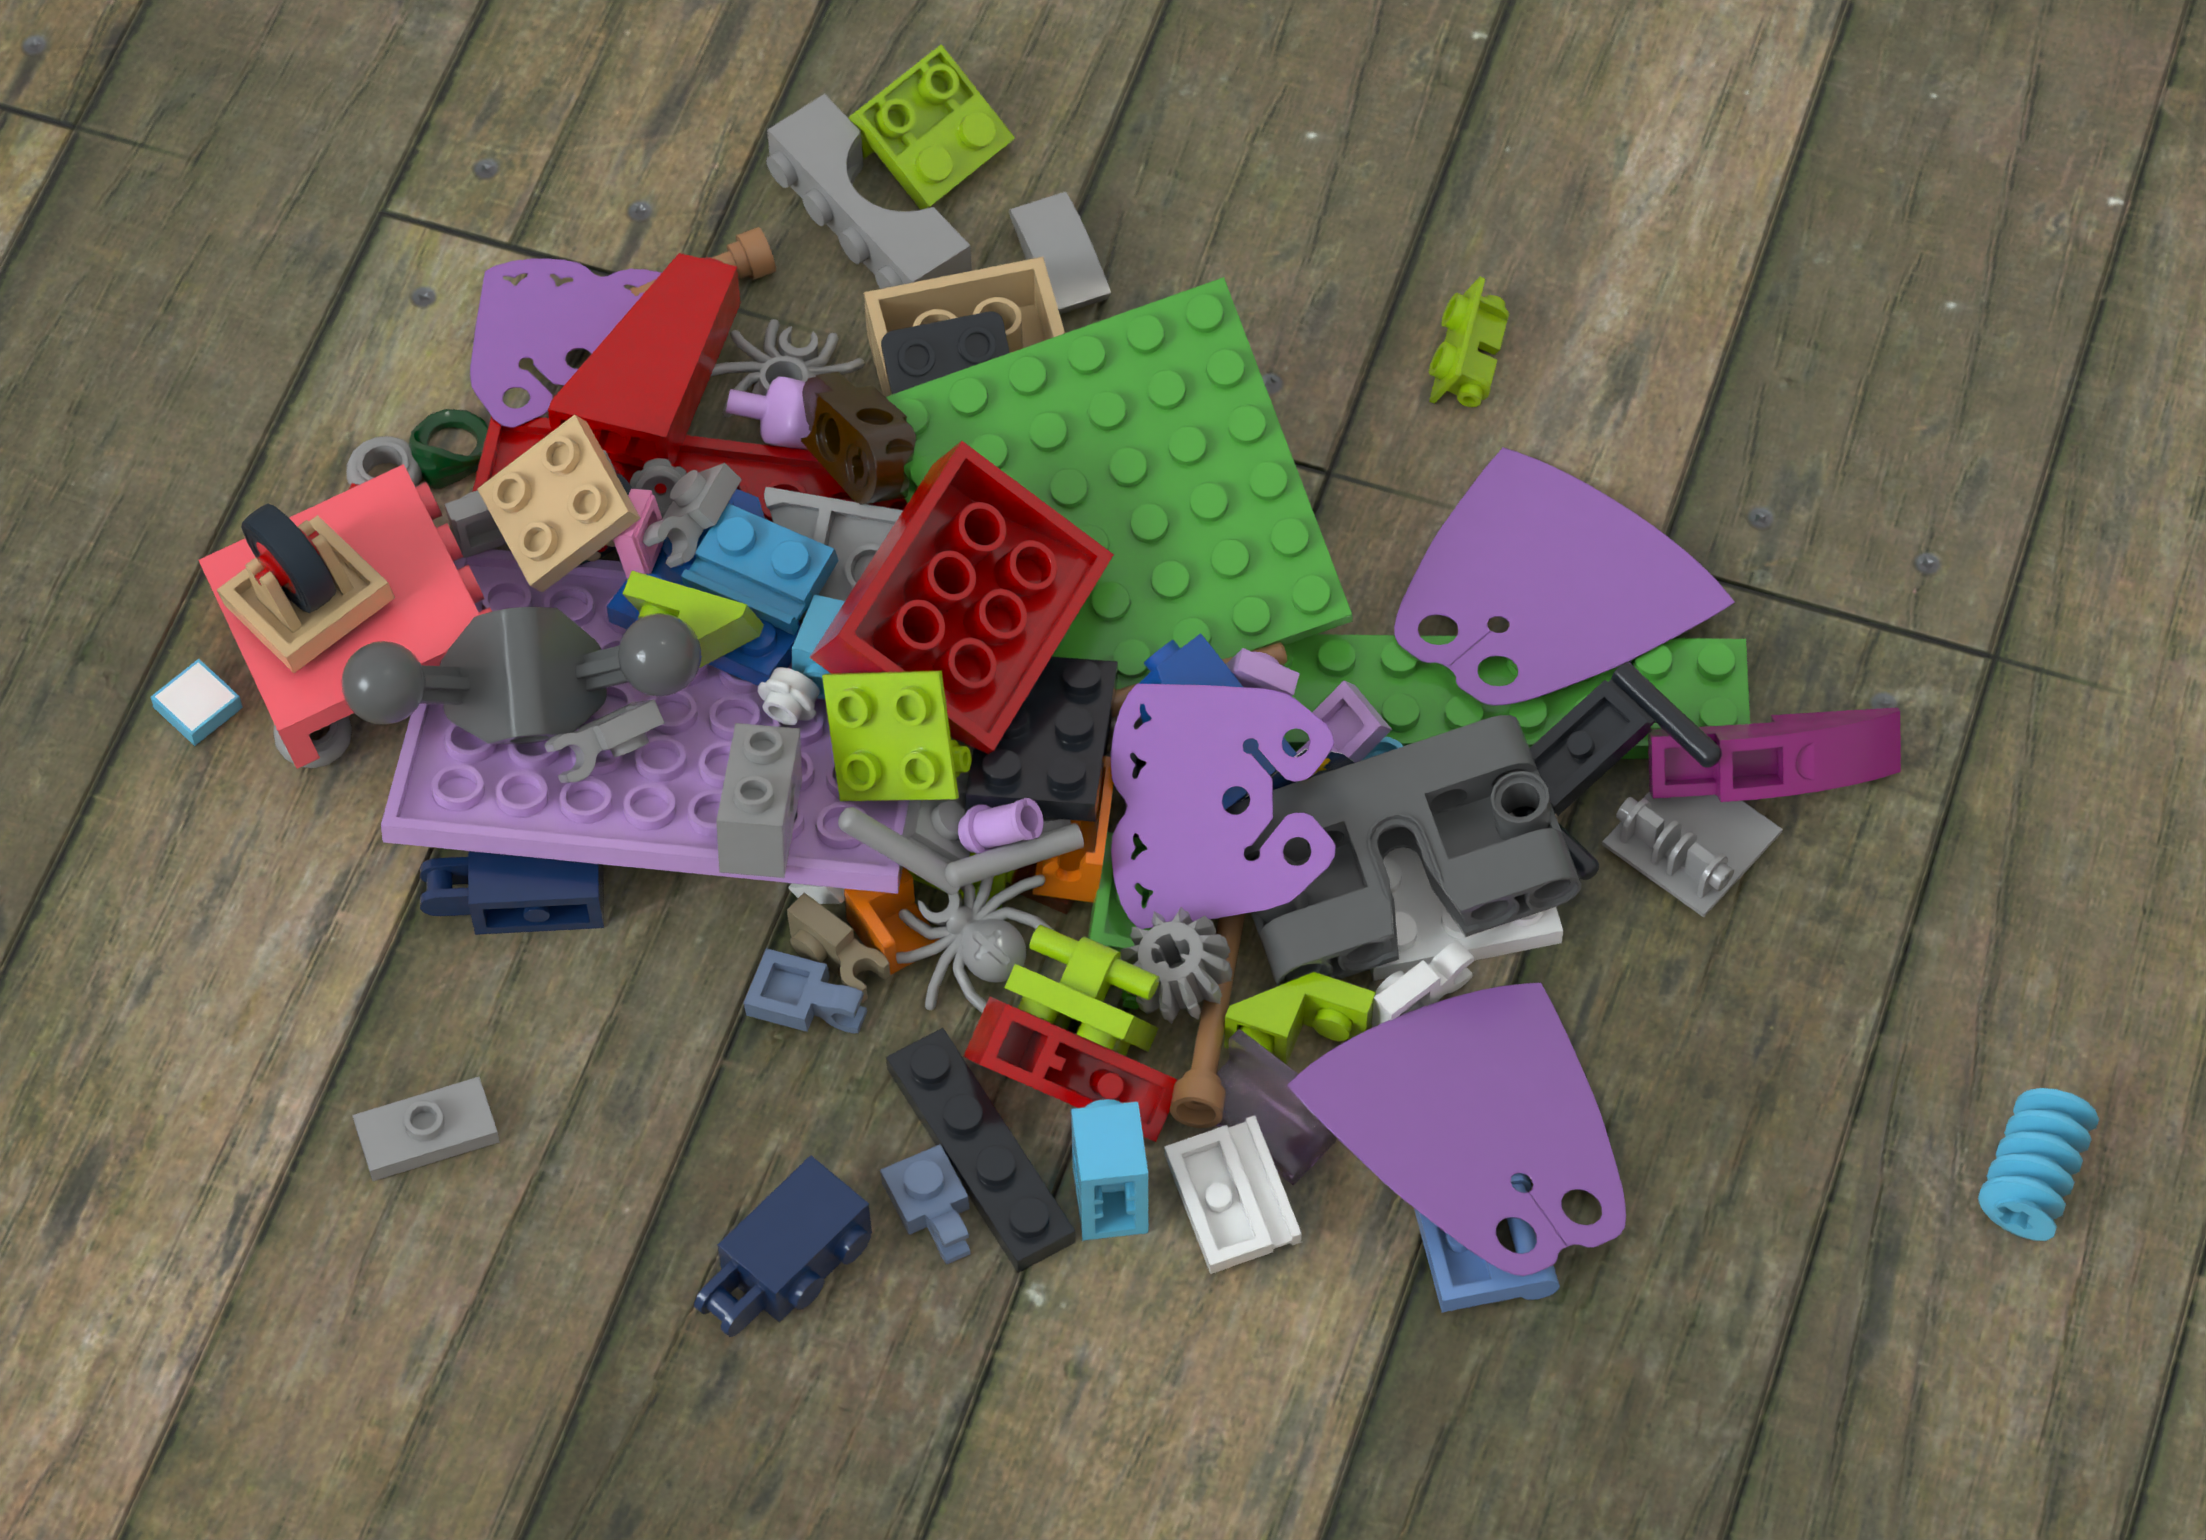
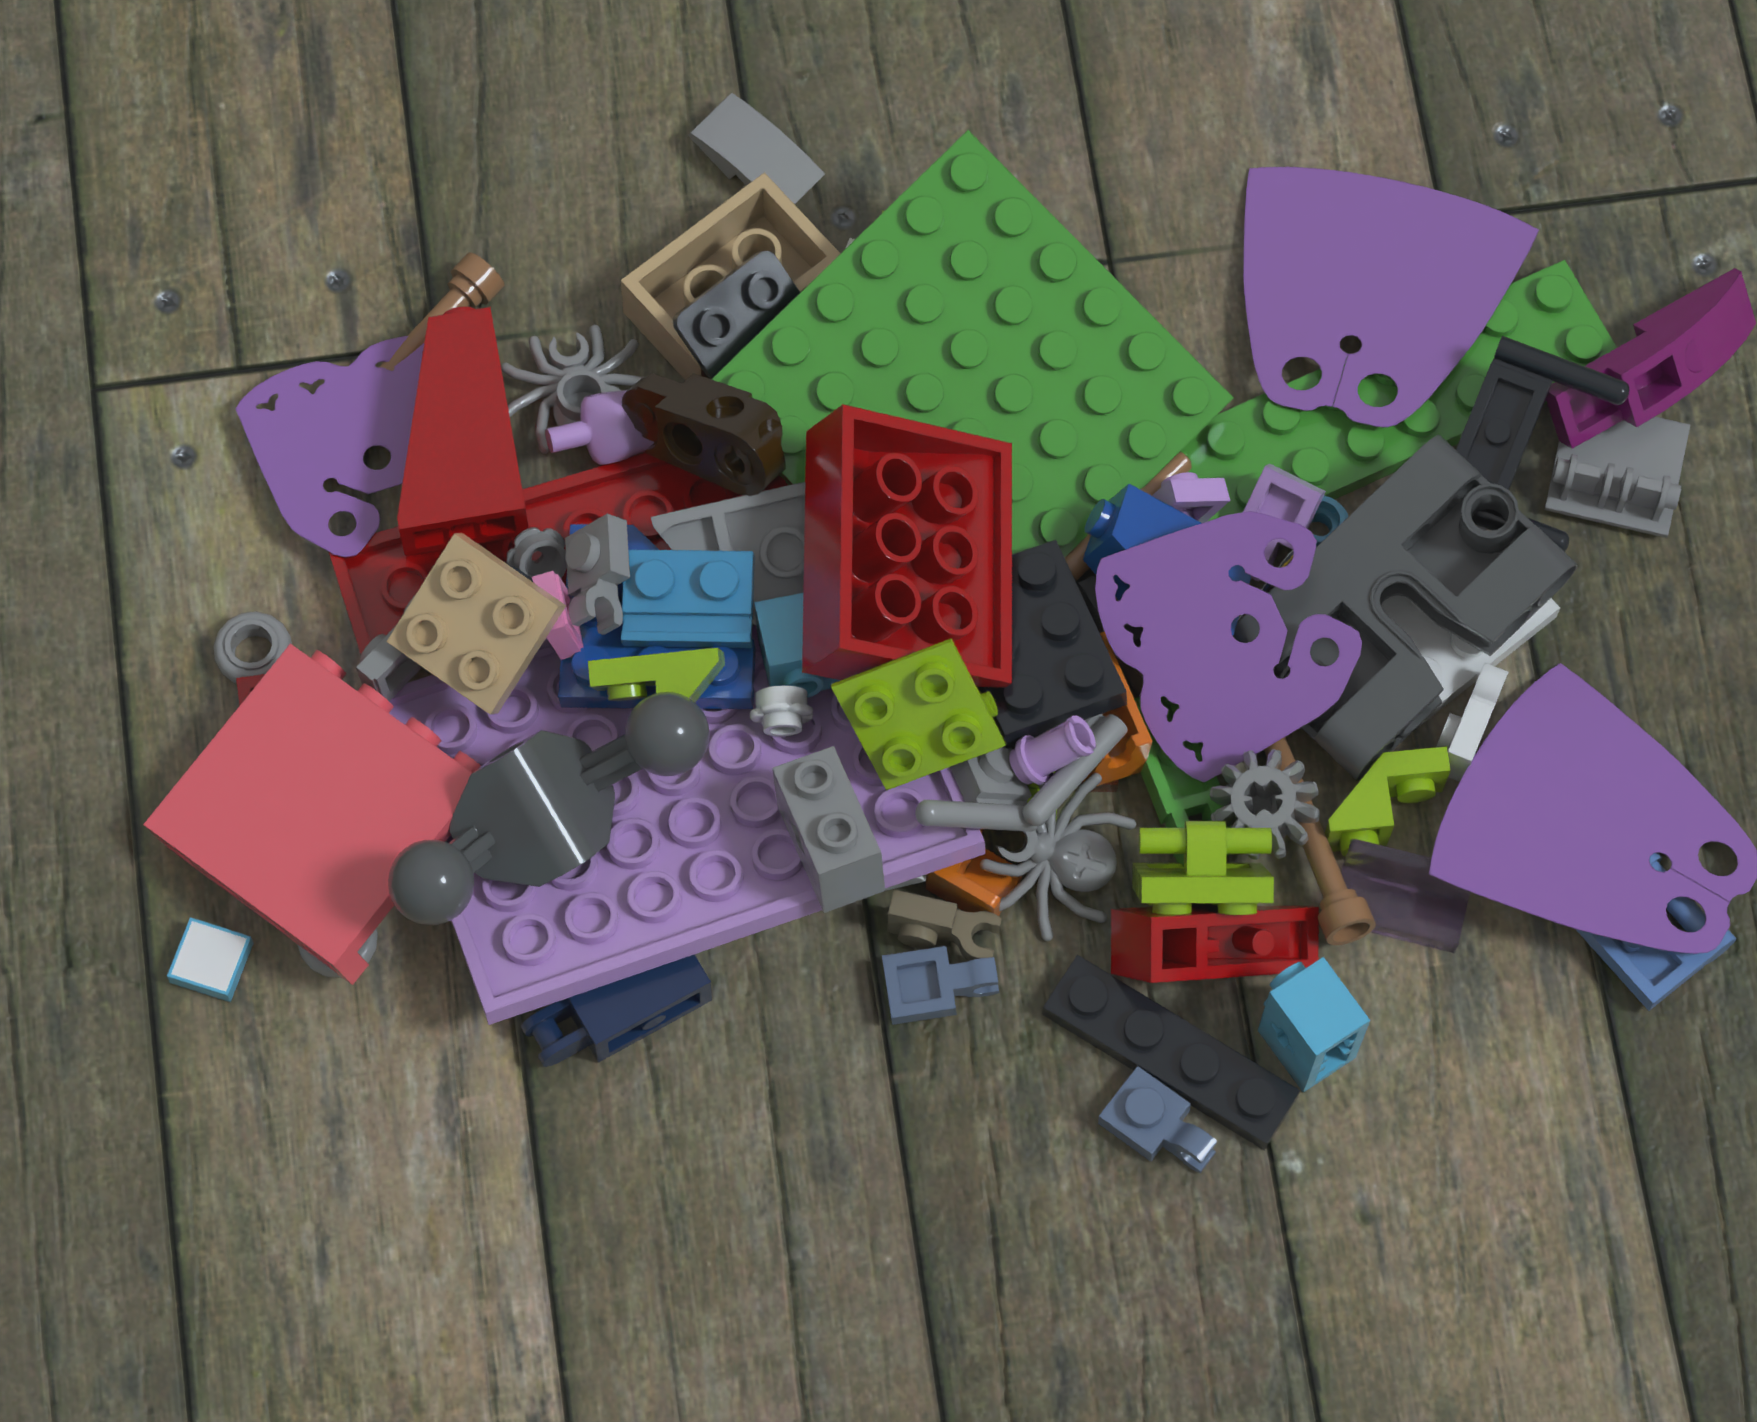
camera: 30 degrees left, 10 degrees up
tan plate [217,504,395,673] -> none
light grey plate [352,1077,500,1181] -> none
dark green piece [409,409,488,489] -> none
light grey plate [544,699,665,783] -> none
dark blue brick [694,1155,872,1337] -> none
light grey arch [766,94,972,289] -> none
lime plate [849,44,1015,210] -> none
white plate [1164,1115,1302,1274] -> none
lime hinge [1429,276,1509,407] -> none

